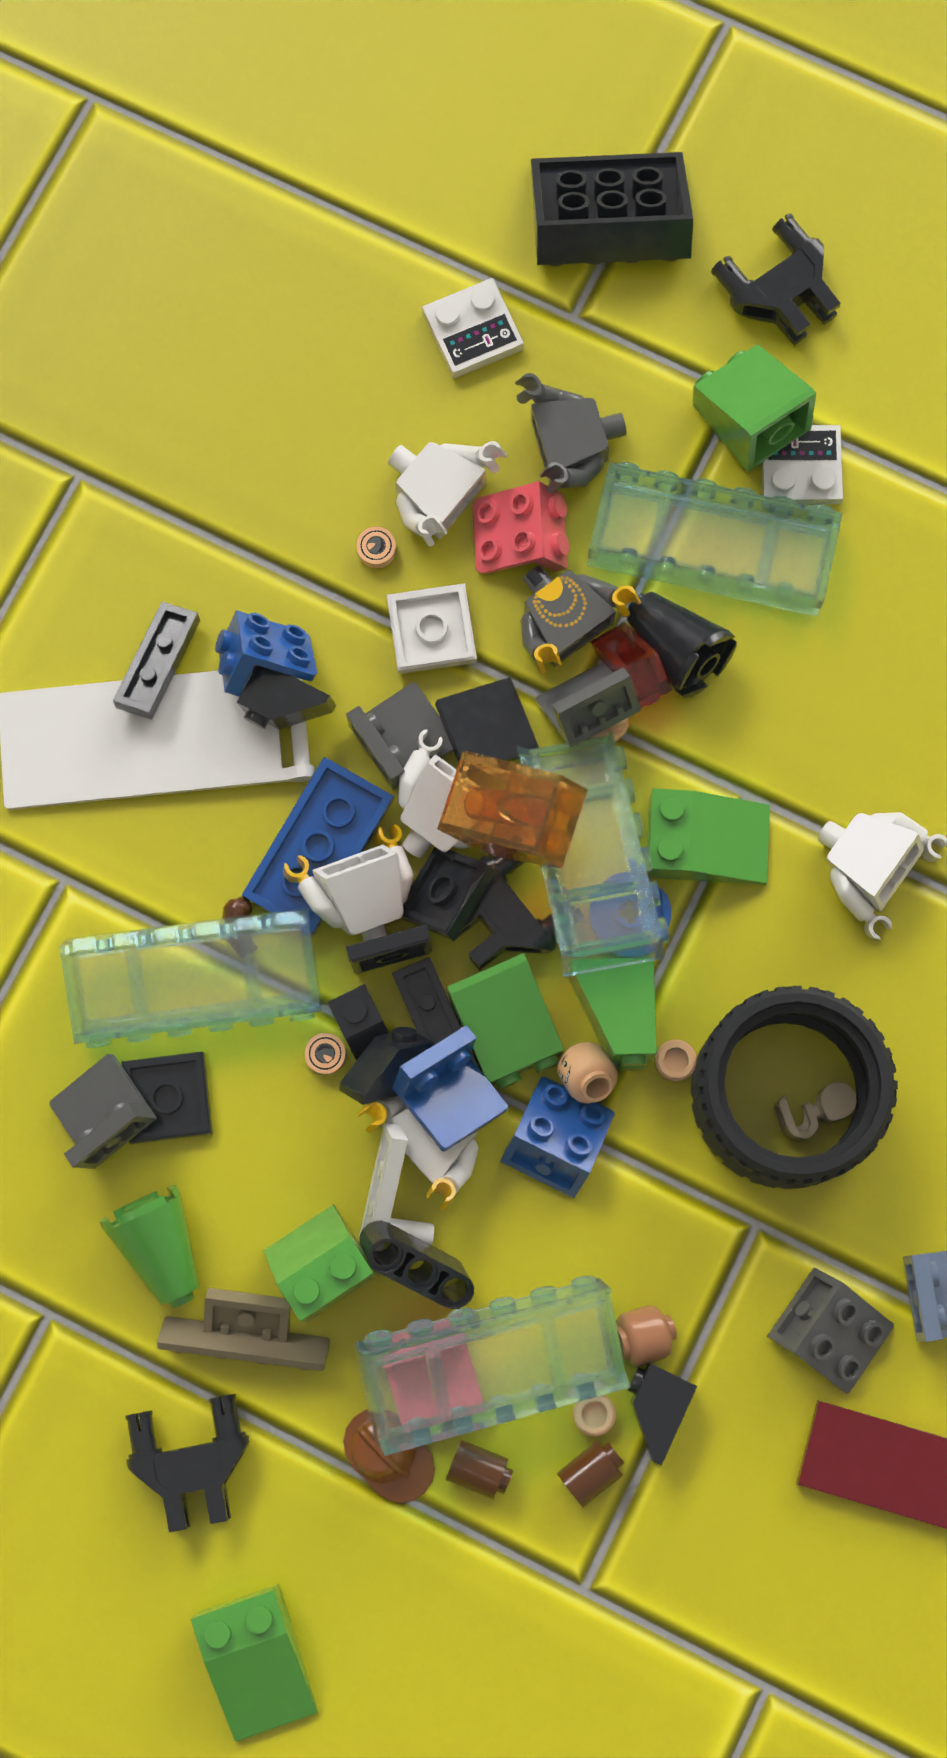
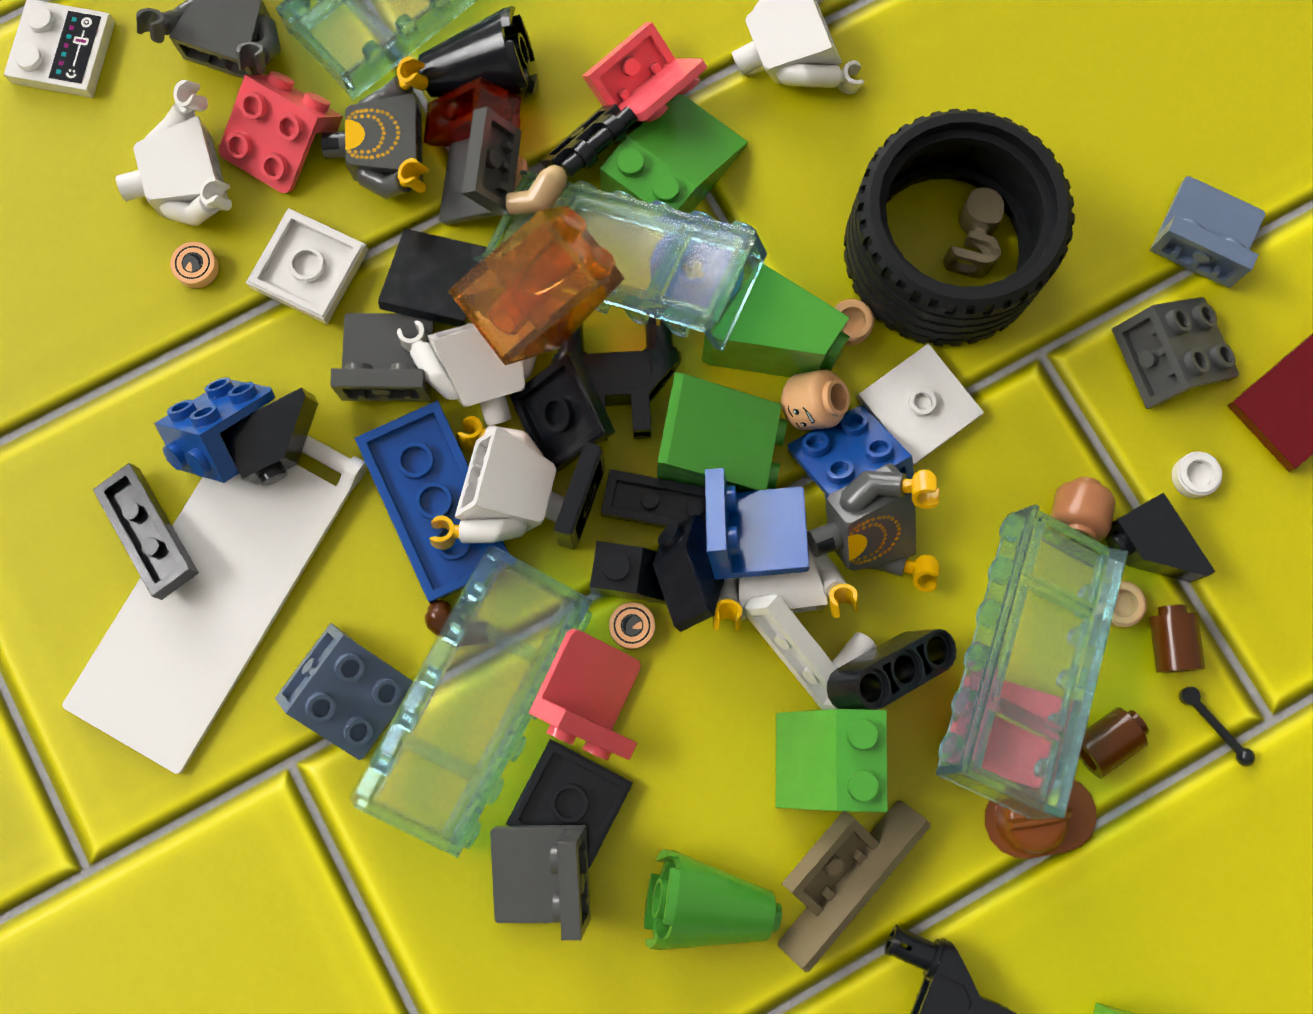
camera: 60 degrees left, 0 degrees up
none -> sand blue bracket [274,623,415,760]
none -> tan arm [506,165,567,215]
none -> coral bracket [529,629,641,761]
none -> black plate [540,104,637,177]
none -> coral bracket [582,22,707,123]
none -> dark grey torso [807,463,940,592]
none -> white plate [856,343,984,466]
none -> white tile [1172,451,1222,499]
none -> black hinge [1179,687,1255,767]

